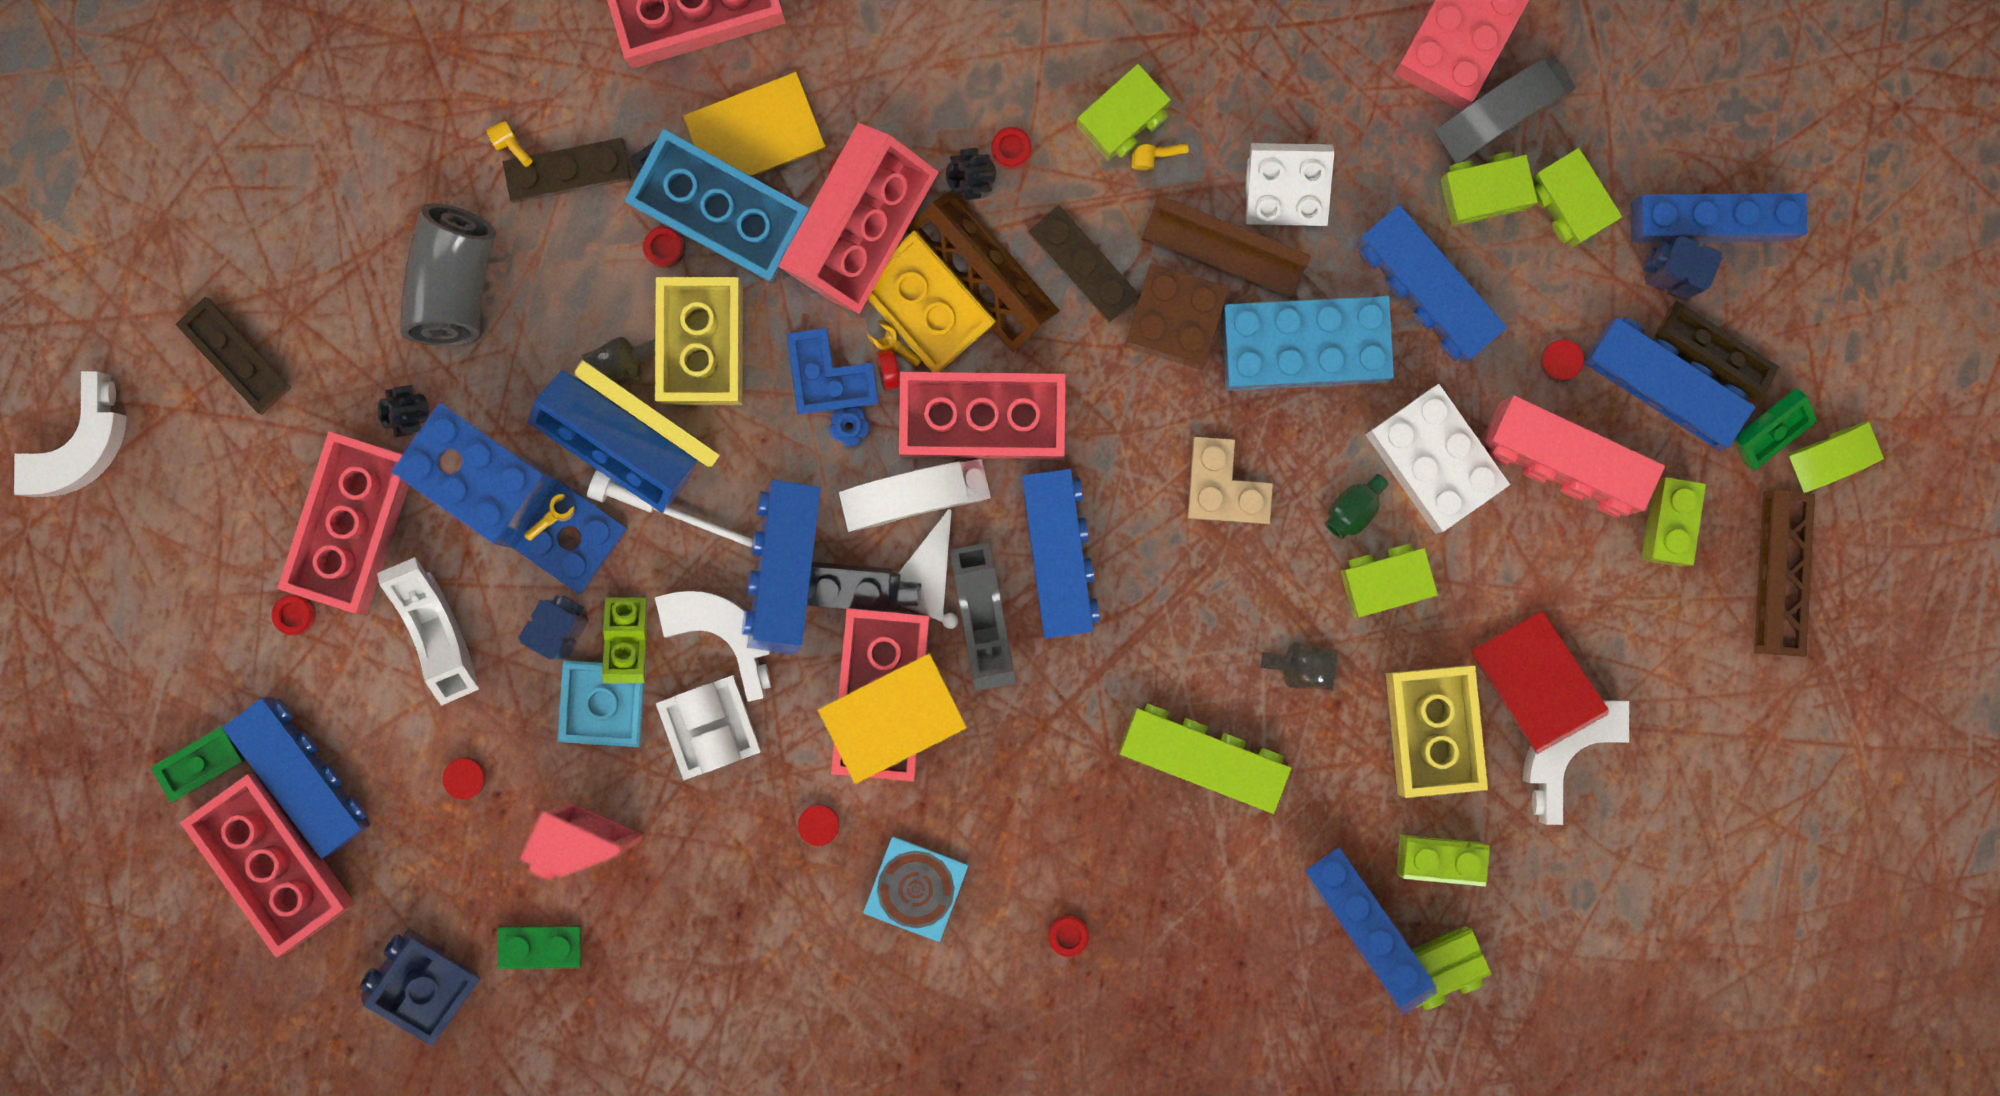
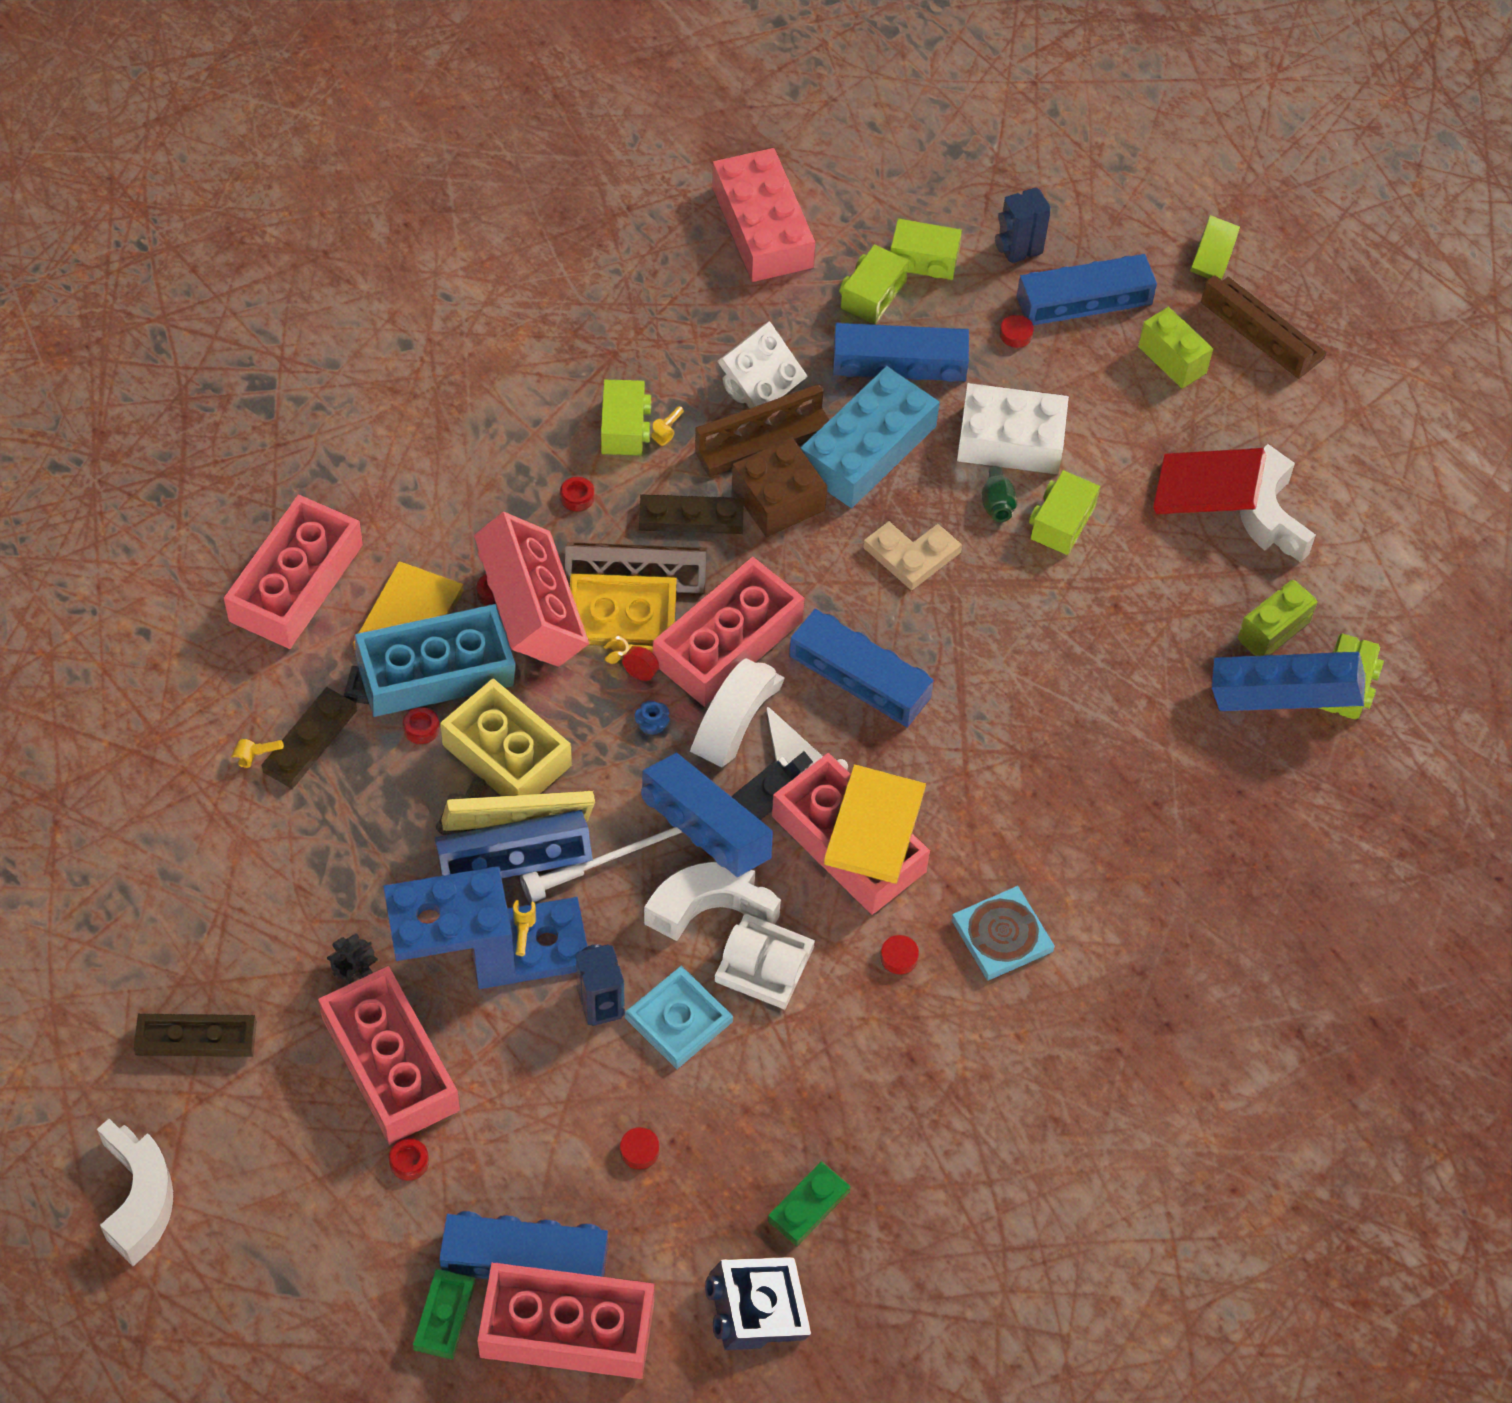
camera: 50 degrees left, 30 degrees down
white arch [377,557,479,706] -> none
dark grey brick [400,203,497,346] -> none
coral slope [521,801,644,880] -> none
lime slope [602,597,647,683] -> none
blue plate [787,328,879,415] -> none
black gear [946,148,996,200] -> none
dark grey arch [950,542,1016,691] -> none
red tile [1048,914,1089,957] -> none
lime brick [1118,703,1291,814] -> none
clear smoke piece [1260,642,1338,691] -> none
light yellow brick [1386,665,1488,798] -> none
dark grey arch [1435,55,1576,164] -> none
coral brick [1480,395,1665,518] -> none
blue brick [1631,193,1808,243] -> none
dark brown plate [1655,300,1779,403] -> none
green plate [1734,388,1817,471] -> none

